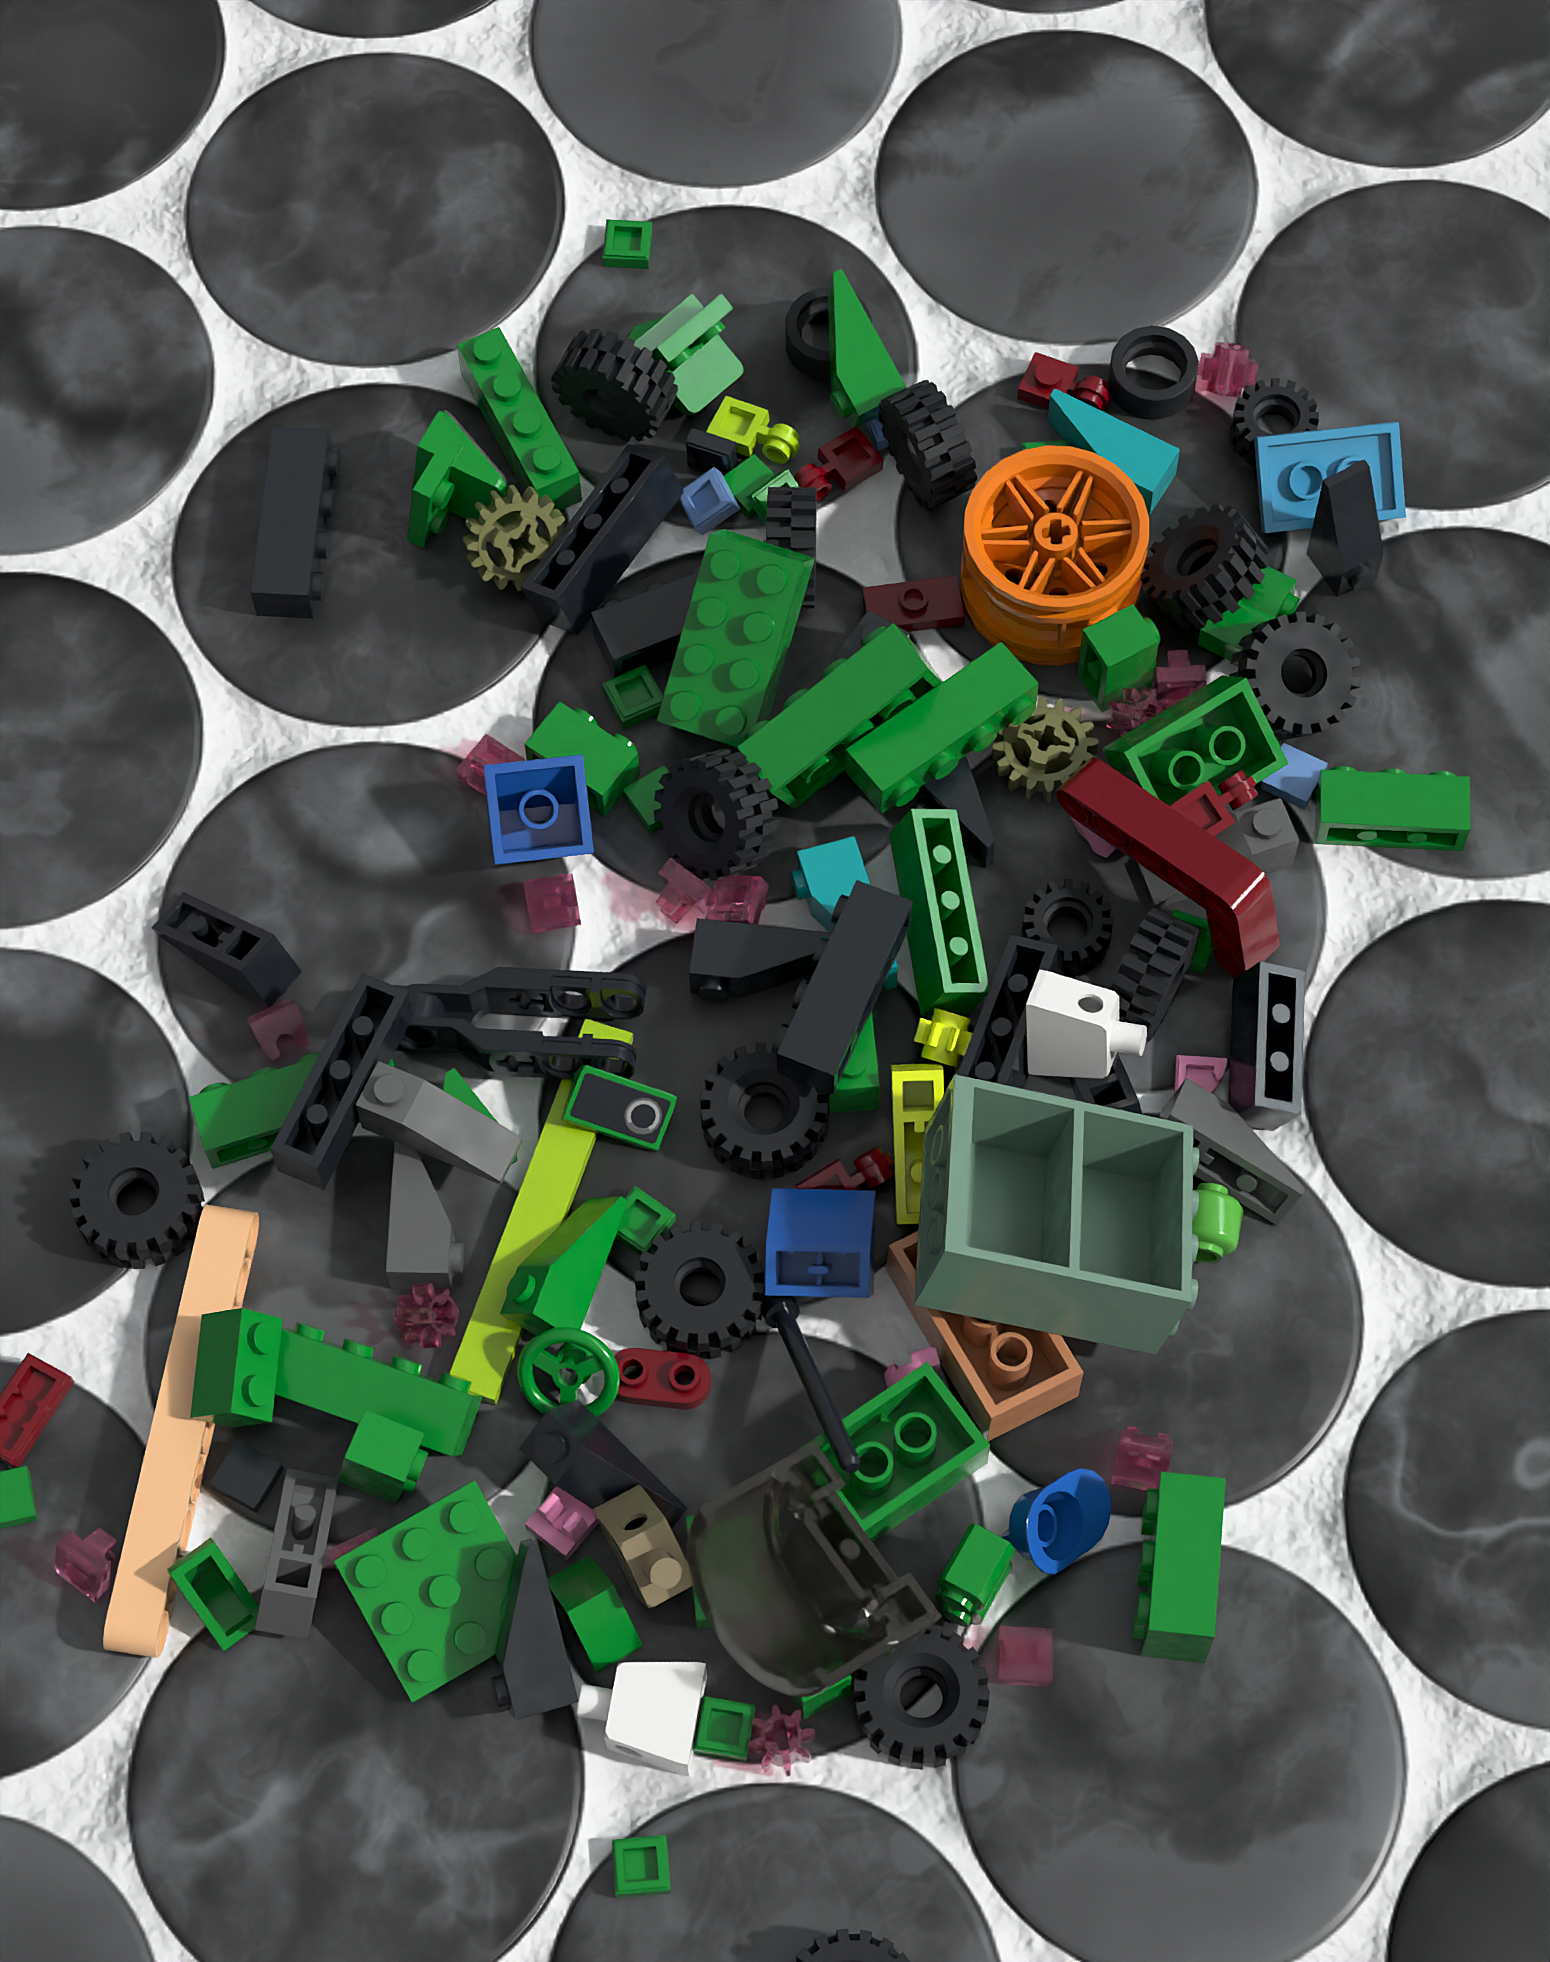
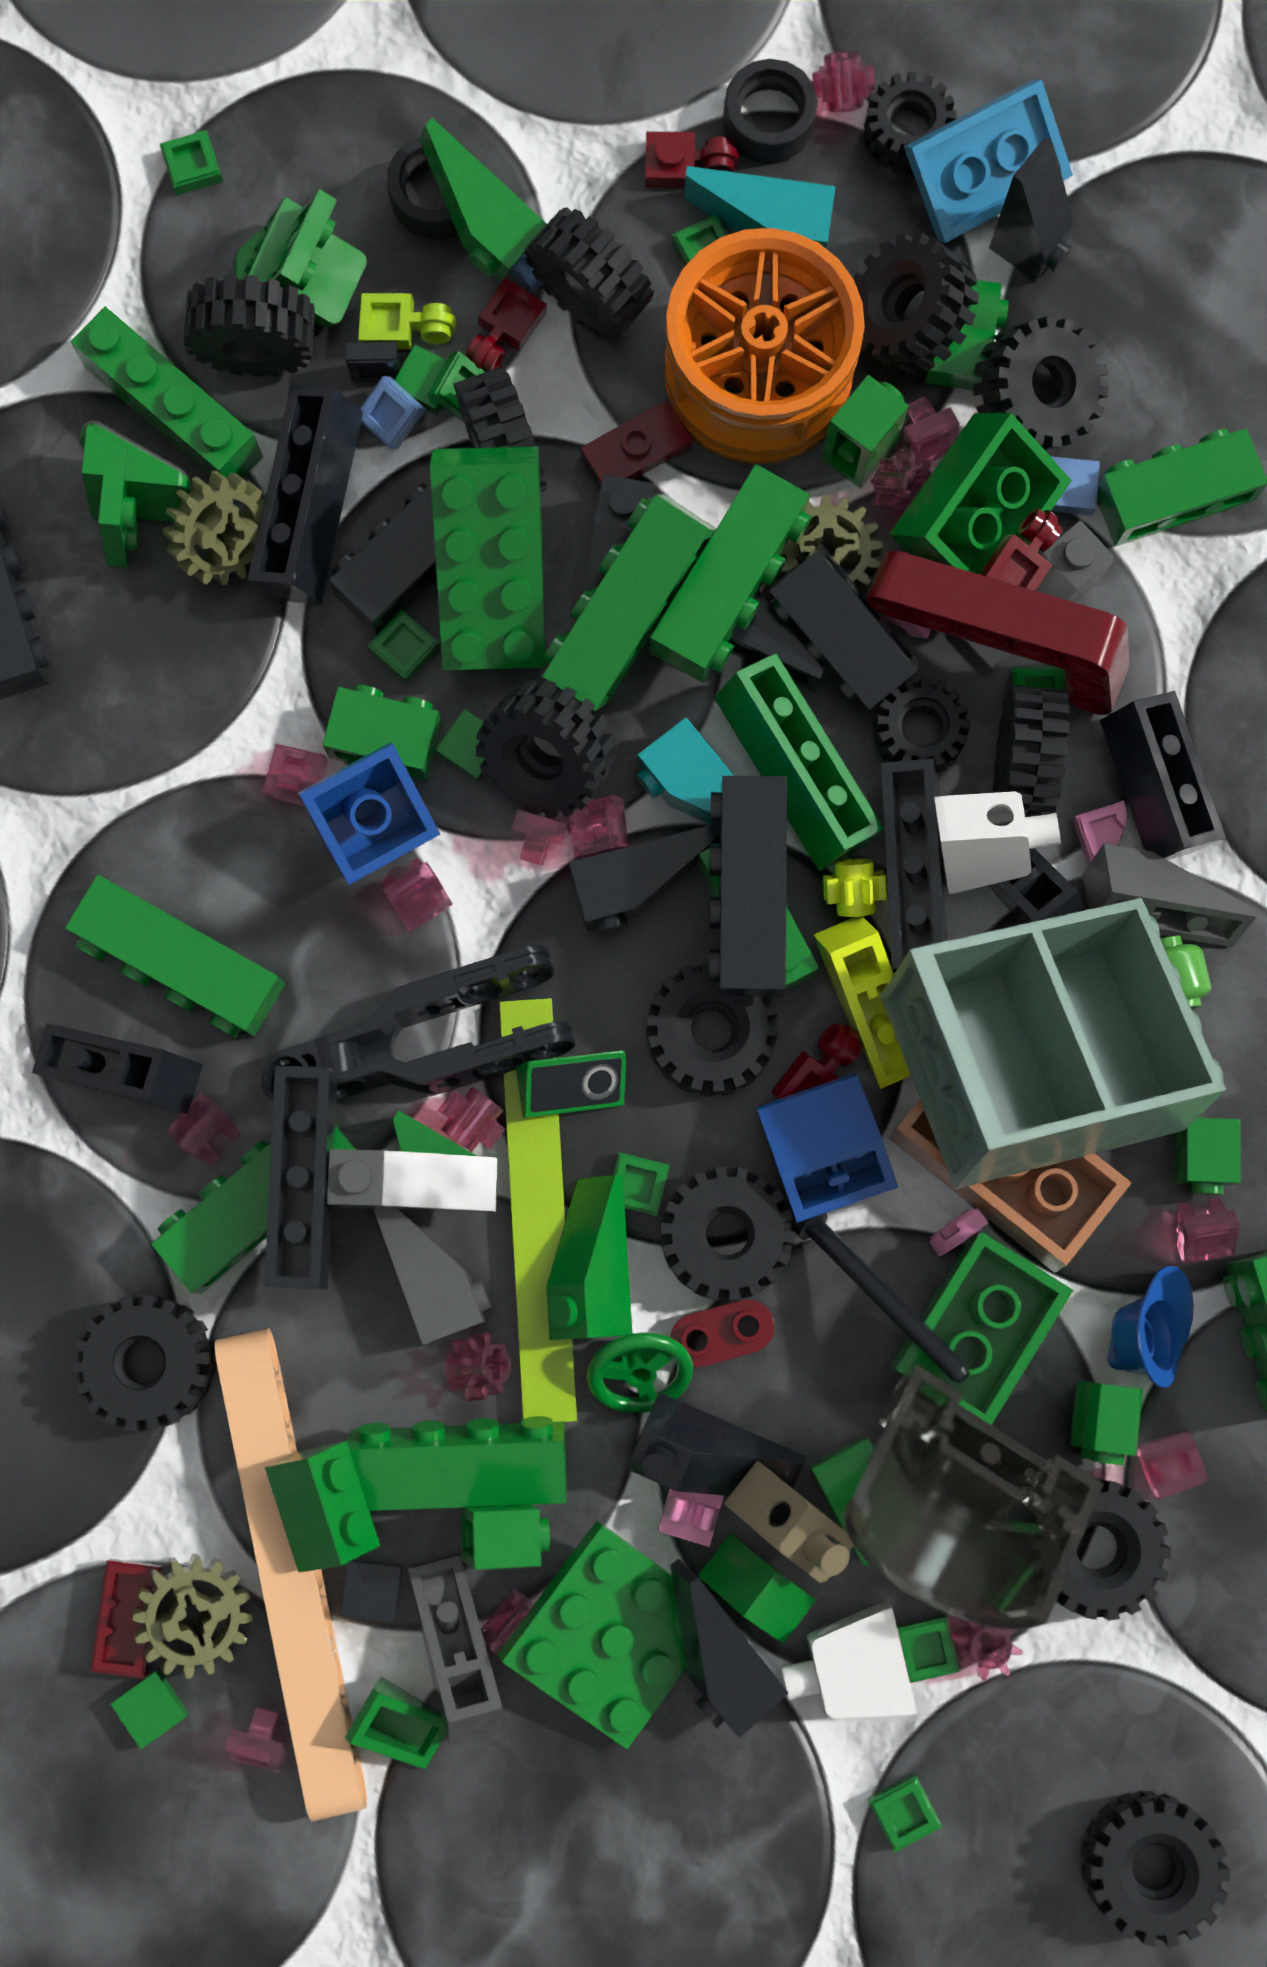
camera: 25 degrees left, 15 degrees up
none -> green brick [65,874,285,1038]
none -> olive gear [131,1554,253,1679]
none -> clear pink gear [438,1087,505,1152]
none -> black brick [770,544,919,710]
none -> green brick [1175,1118,1241,1195]

